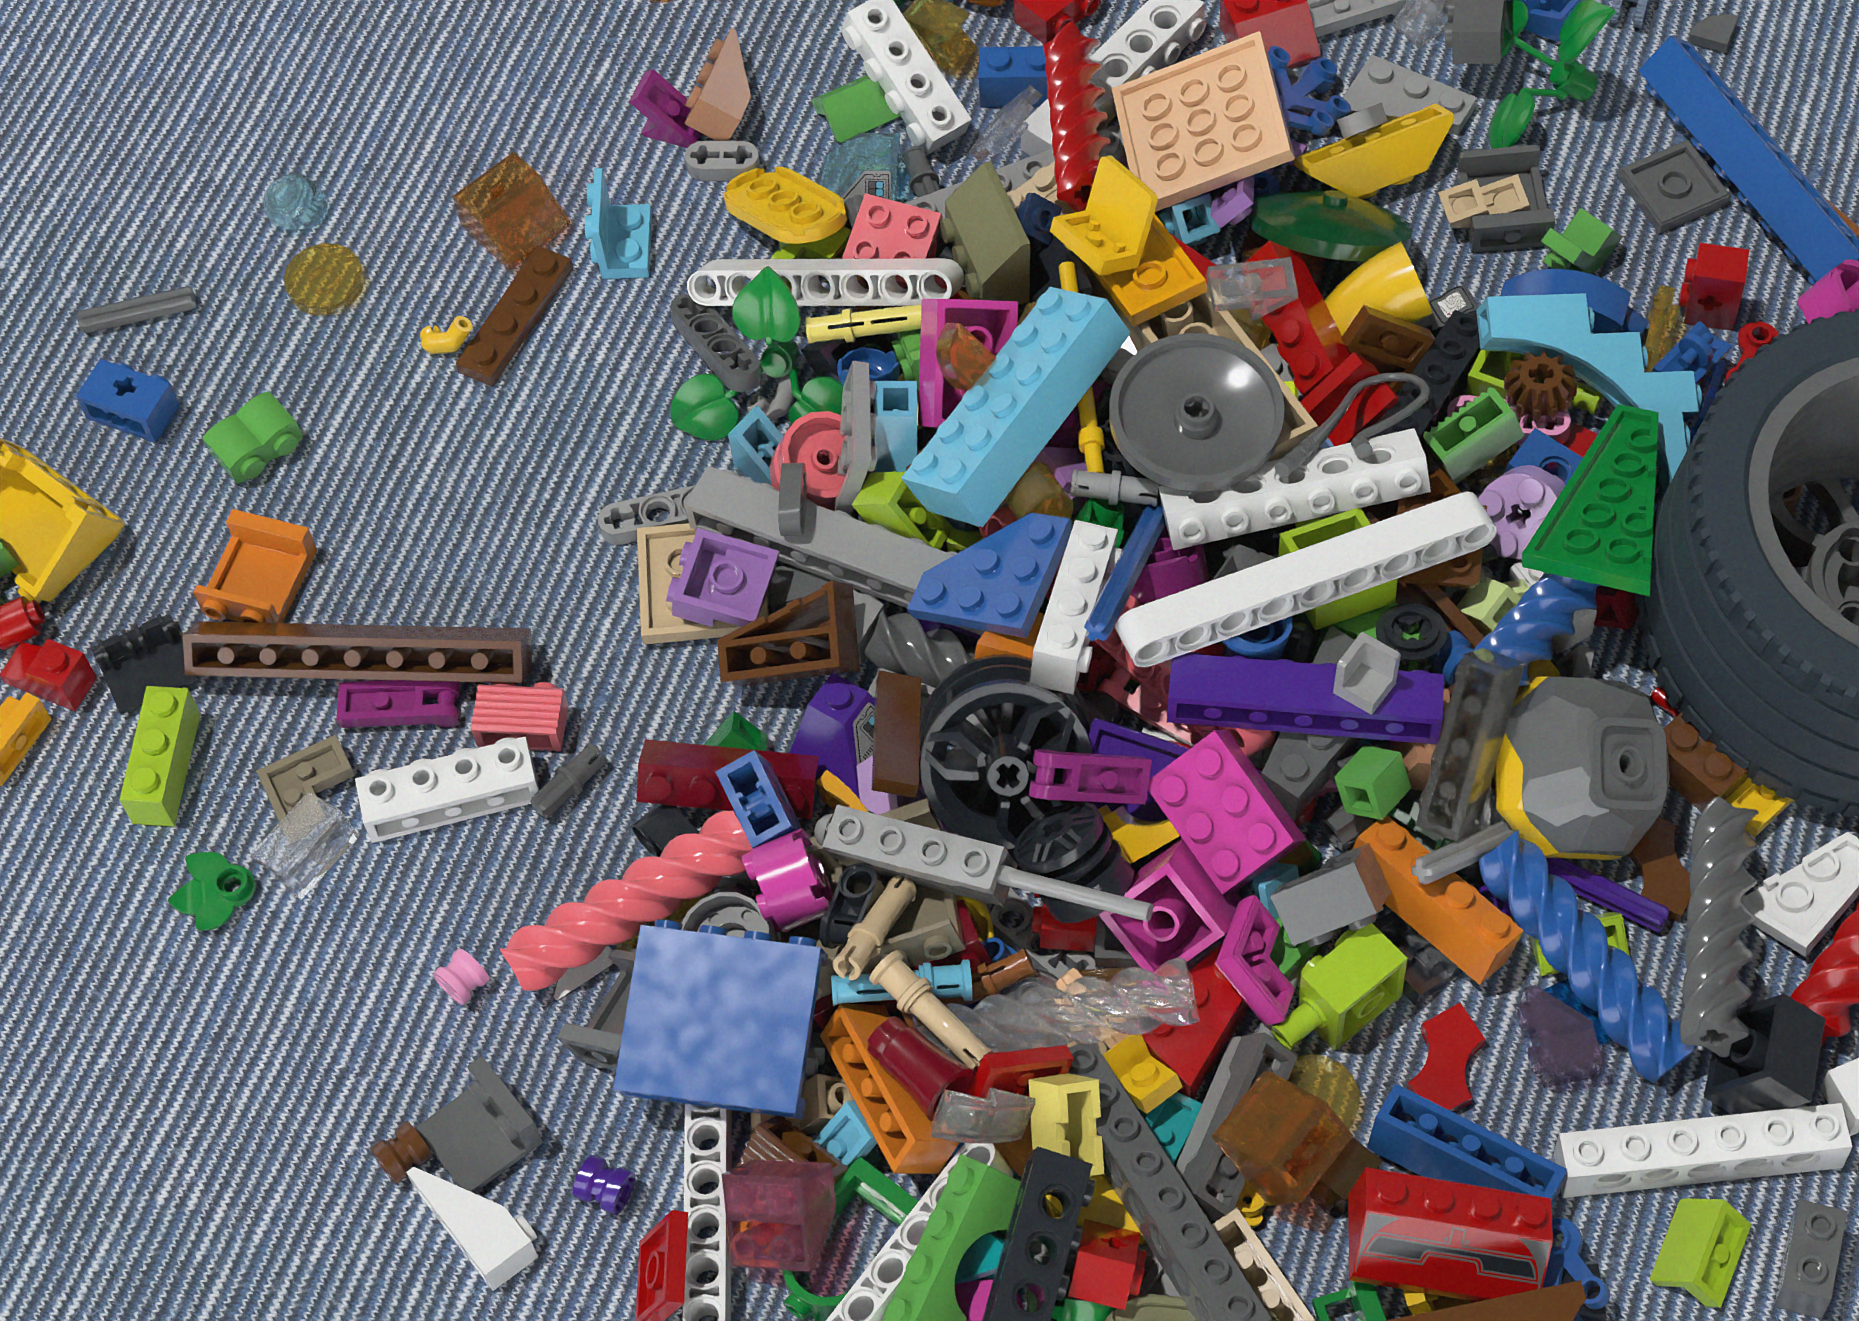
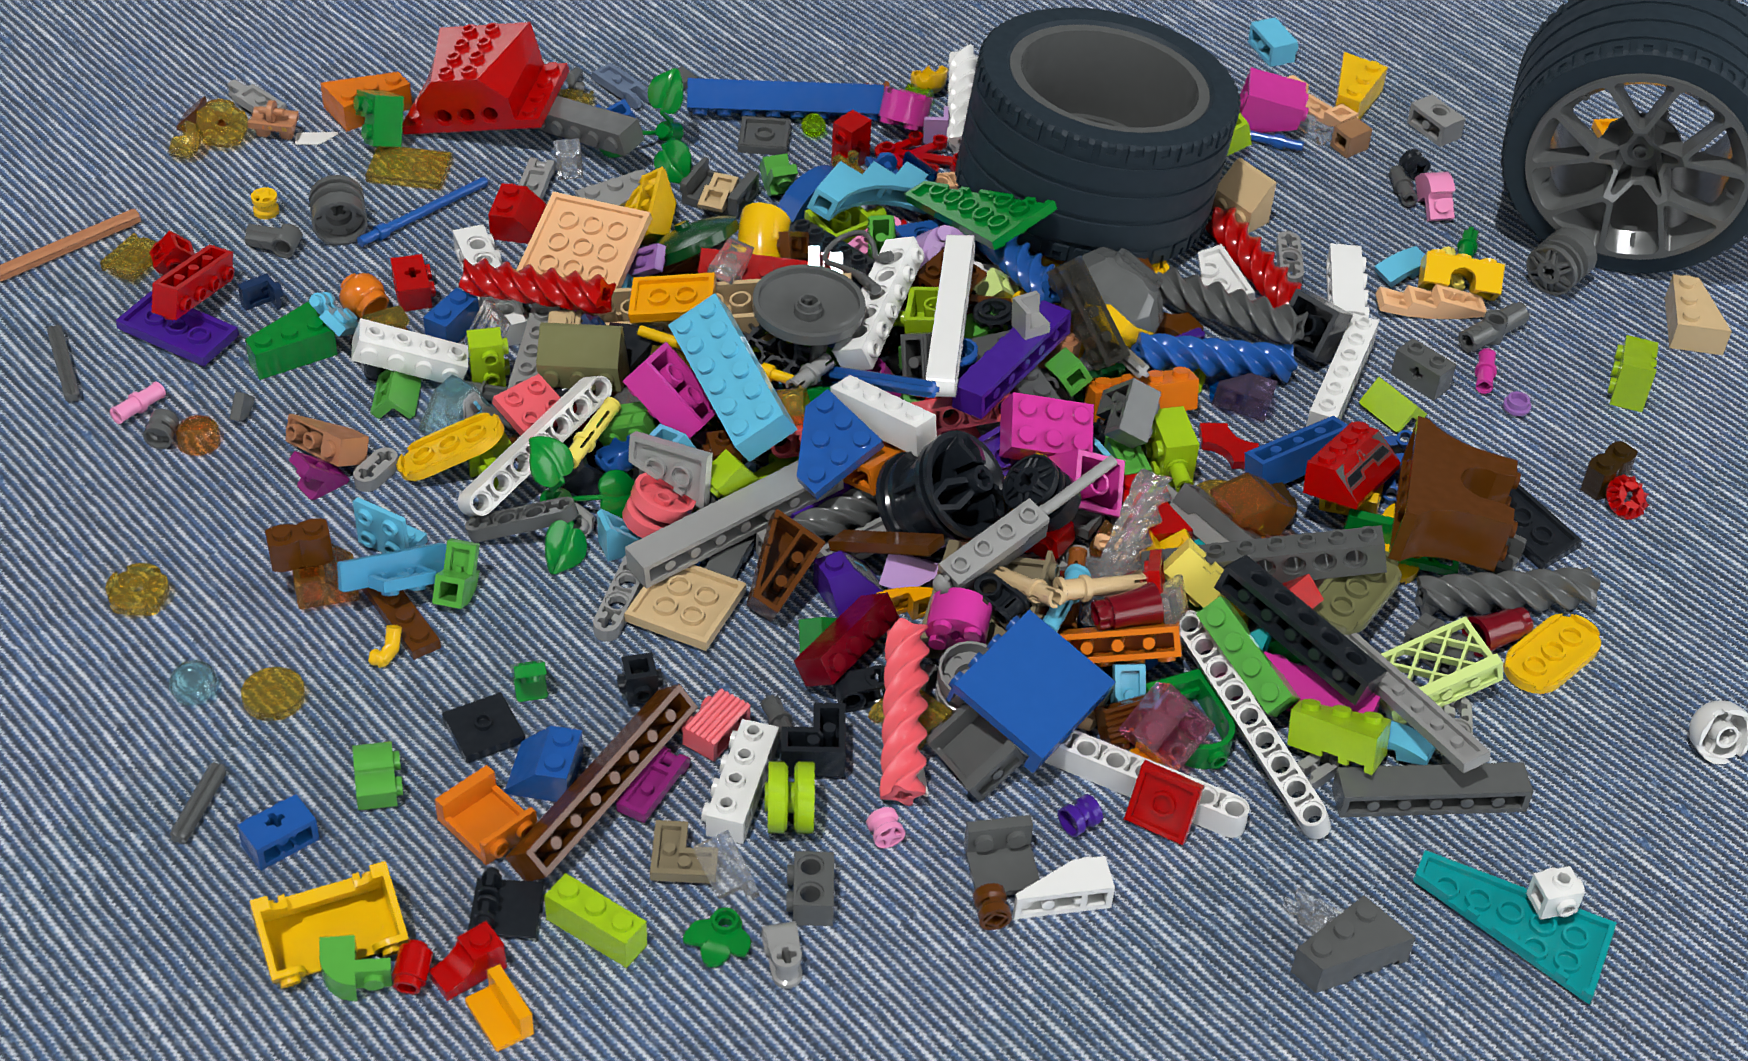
camera: 70 degrees left, 15 degrees down
medium lavender plate [666,528,779,627] -> none
blue brick [716,750,802,848] -> none
dark grey beam [778,463,807,536] -> none
clear orange brick [936,323,996,390] -> none
magenta plate [1029,749,1152,804] -> none
yellow bracket [1050,155,1158,276] -> none
dark pink brick [1215,895,1295,1025] -> none
light grey beam [1337,103,1388,139] -> none
reddish brown gear [1504,350,1577,423] -> none
none -> clear yellow plate [105,563,170,616]
none -> reddish brown brick [265,518,334,572]
none -> dark azure bracket [337,543,446,596]
none -> bright green brick [432,538,480,609]
none -> black plate [442,692,525,764]
none -> lime brick [466,327,511,387]
none -> blue slope [505,726,584,802]
none -> green slope [510,660,548,702]
none -> black brick [617,652,663,705]
none -> light grey piece [761,921,802,988]
none -> lime wheel [764,761,815,834]
none -> black brick [781,703,846,777]
none -> dark grey brick [786,851,834,926]
none -> clear neon green plate [801,113,826,138]

